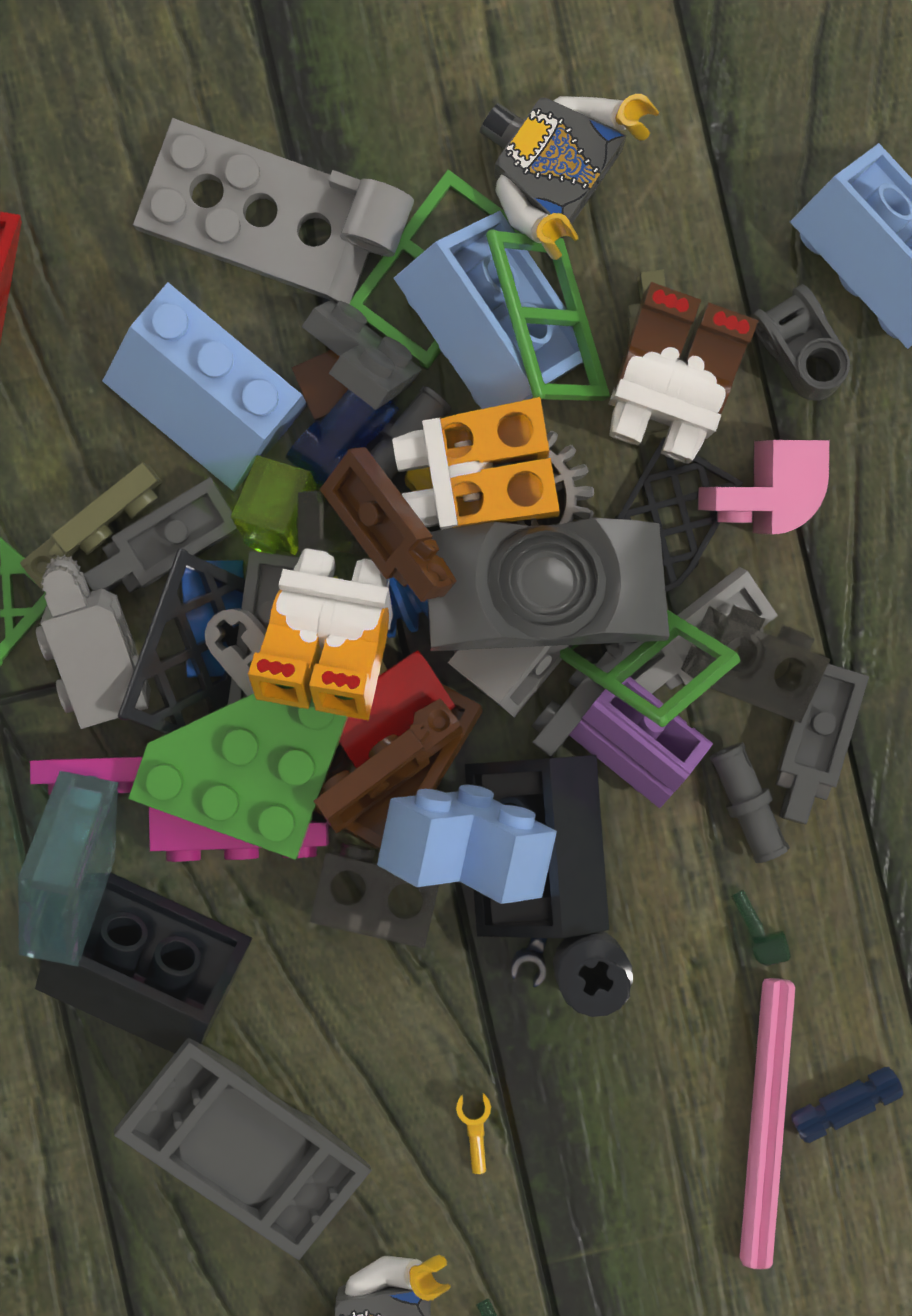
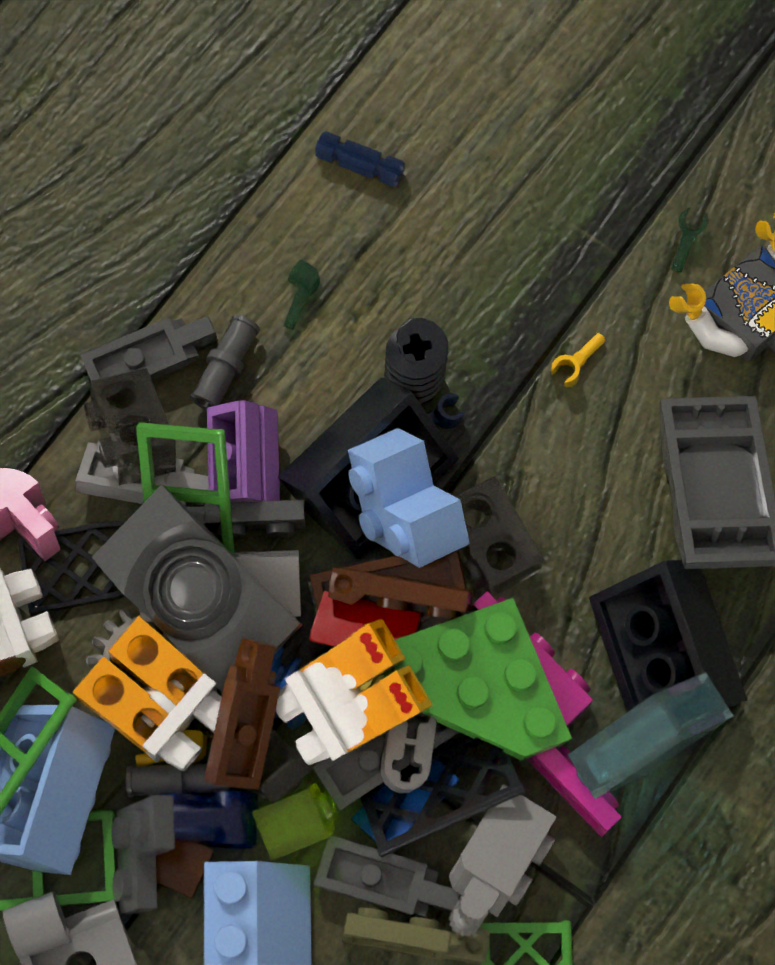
camera: 140 degrees left, 15 degrees down
bright pink axle [739,978,795,1269] -> none

